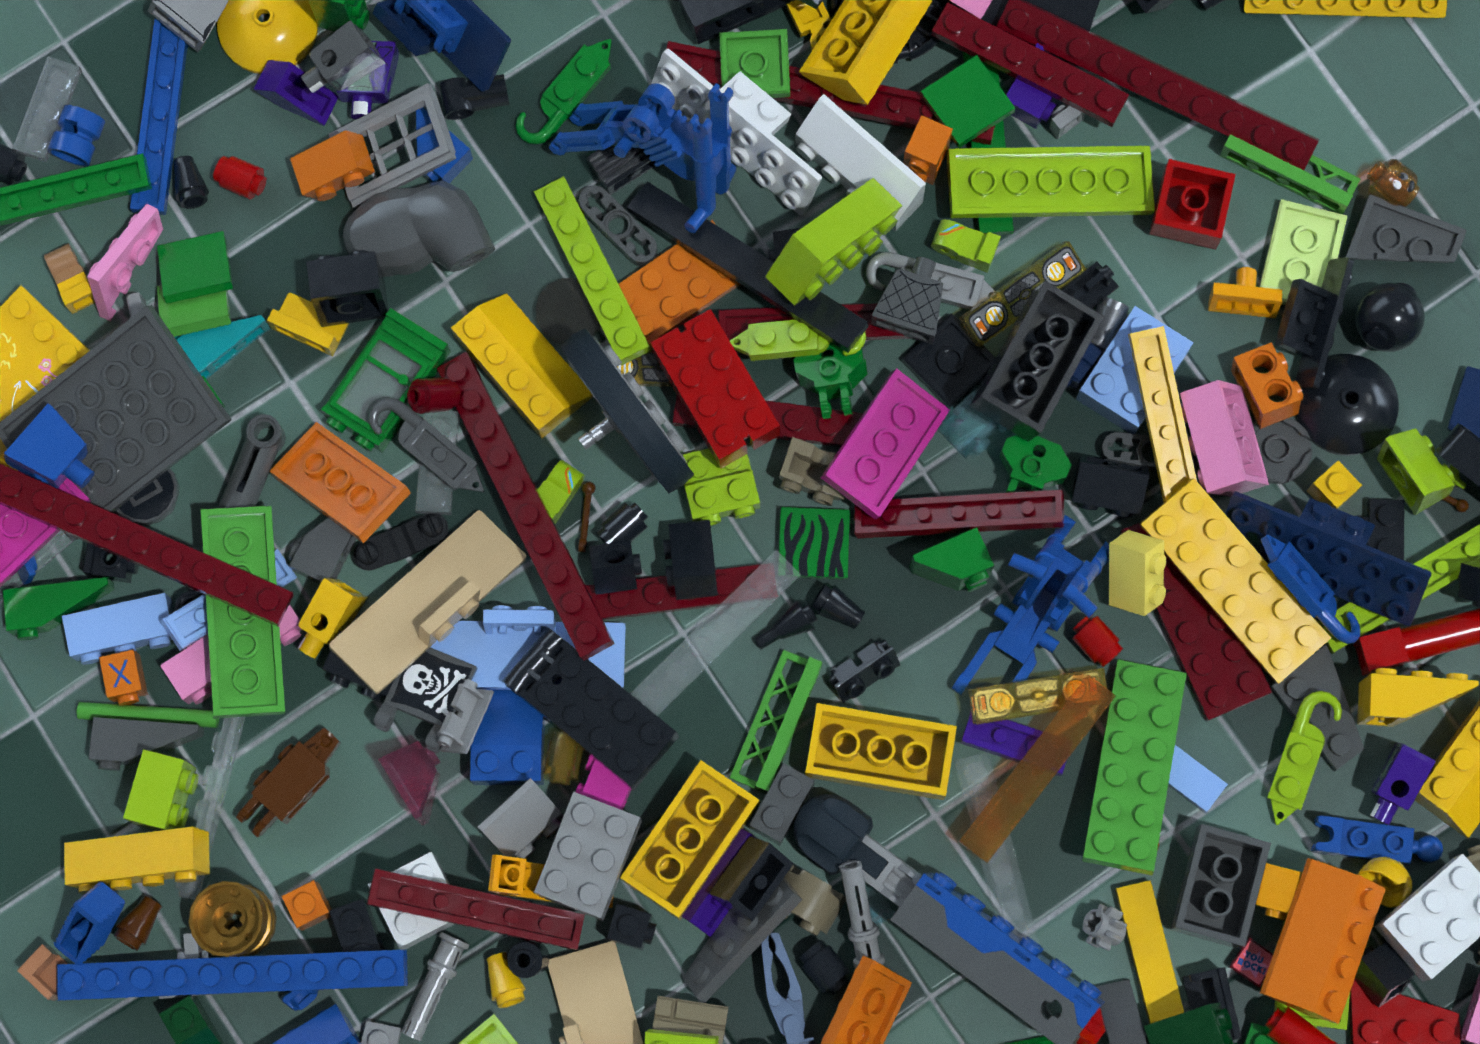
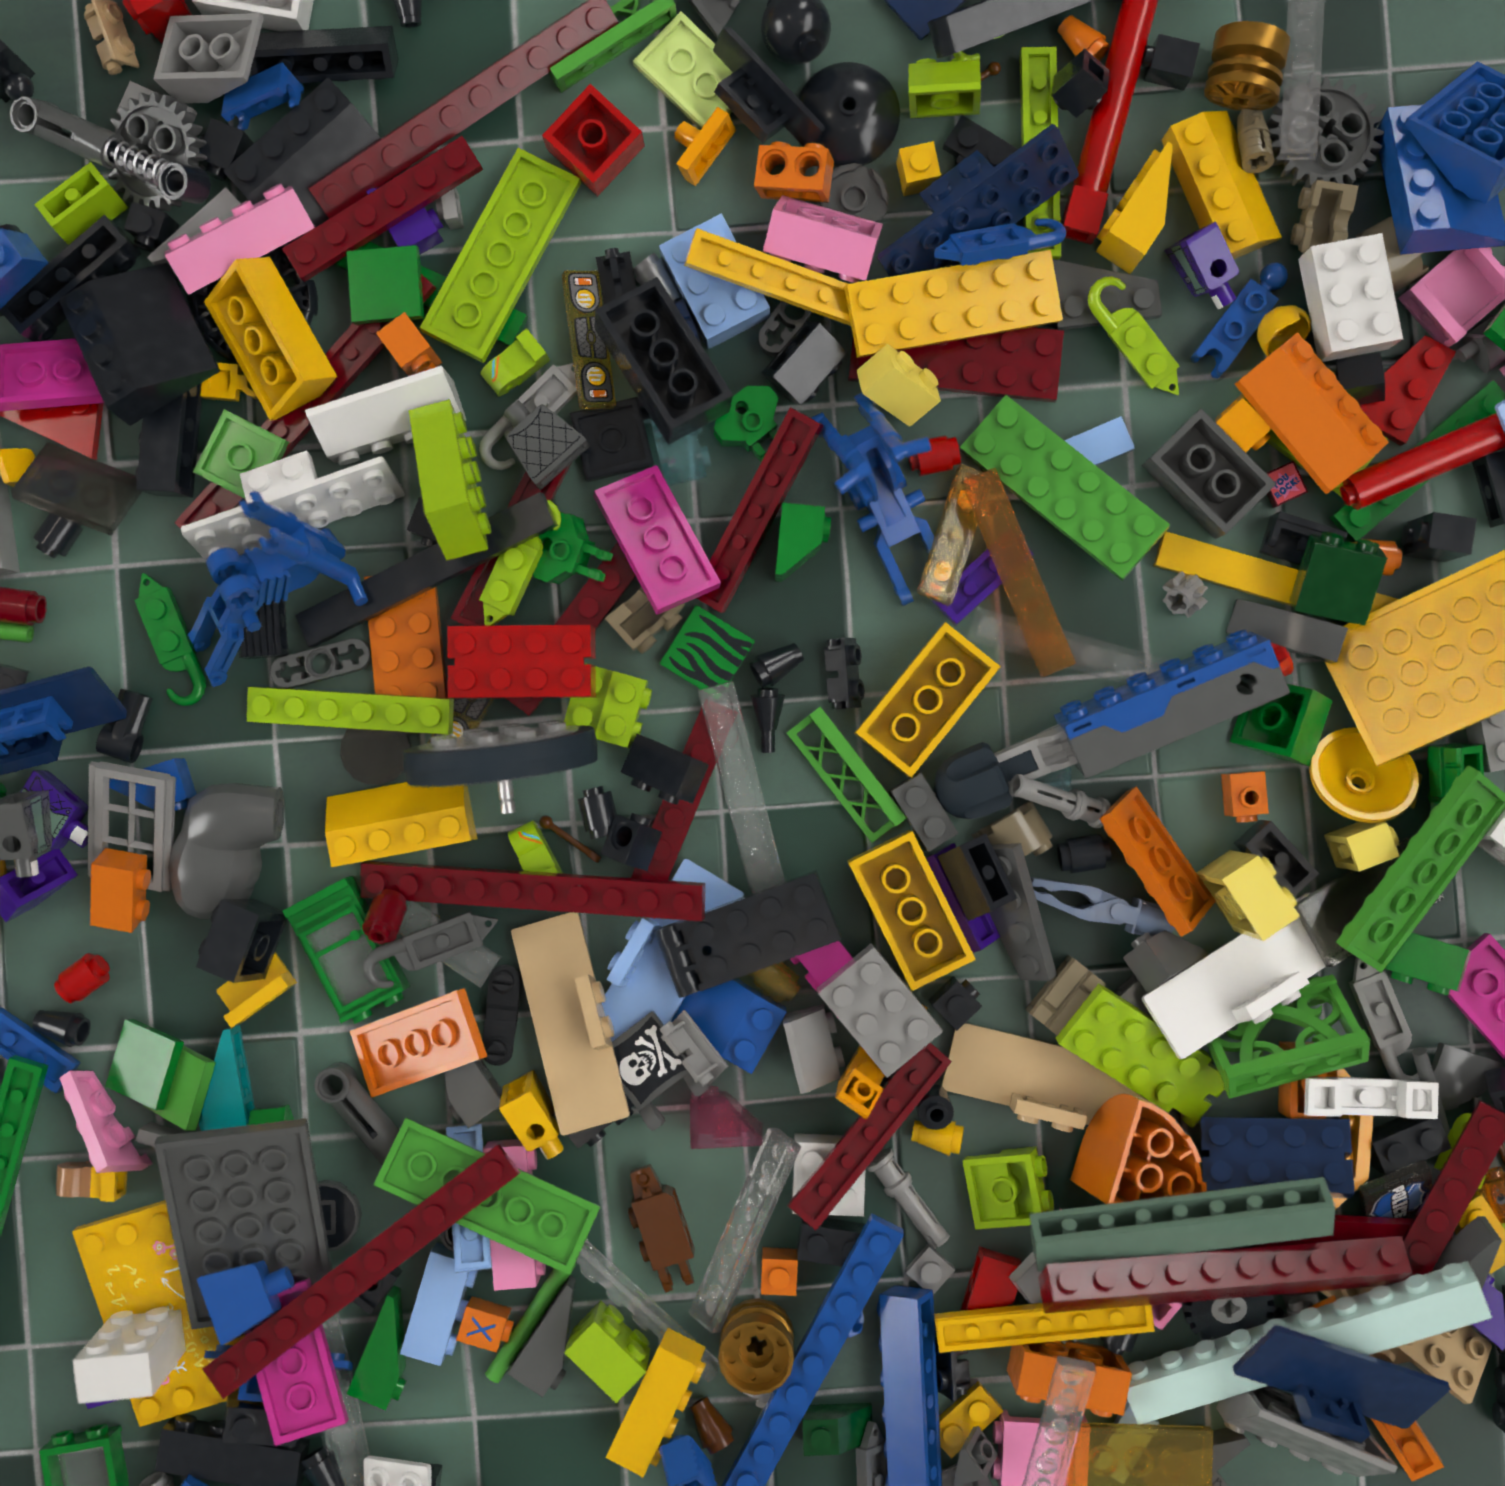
camera: 65 degrees left, 10 degrees up
none -> clear plate [688,1128,802,1334]

